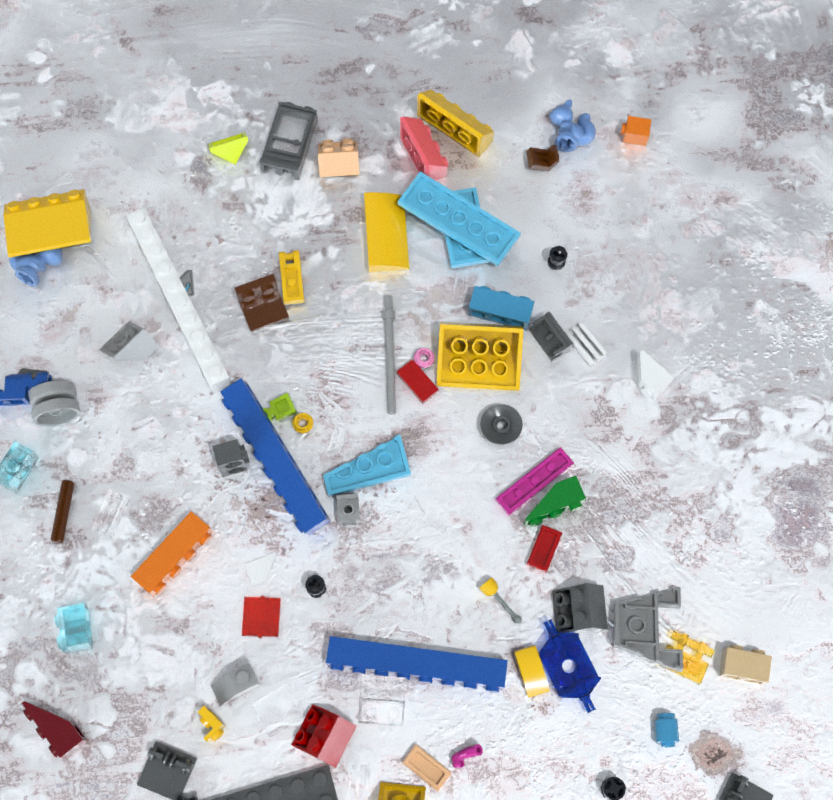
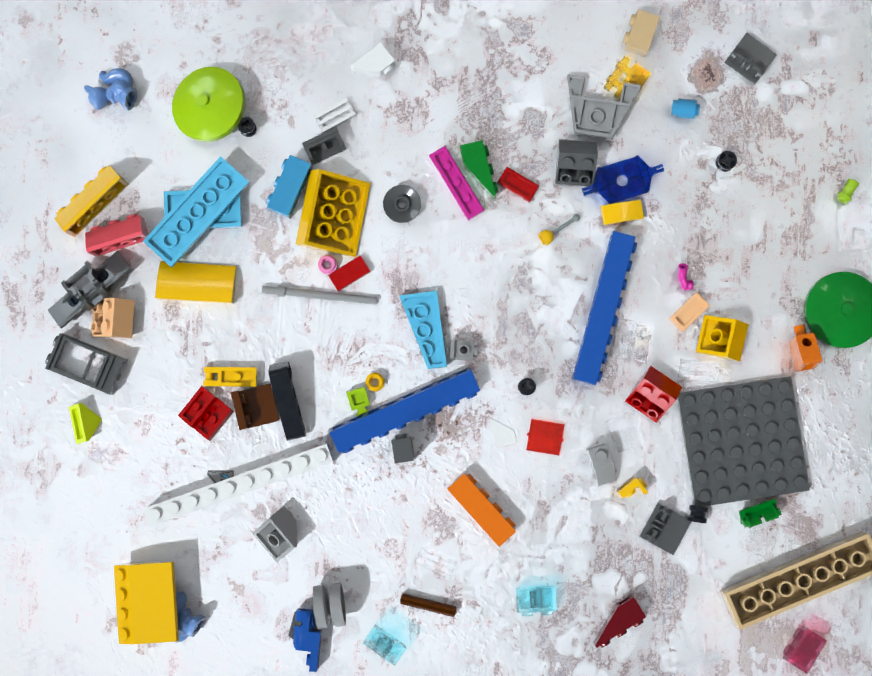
camera: 80 degrees left, 15 degrees up
reddish brown bracket [526,145,559,171] -> none
orange brick [620,116,651,146] -> none
none -> dark grey piece [48,250,132,329]
none -> lime dish [172,67,246,142]
none -> red slope [178,386,234,441]
none -> black beam [268,361,306,441]

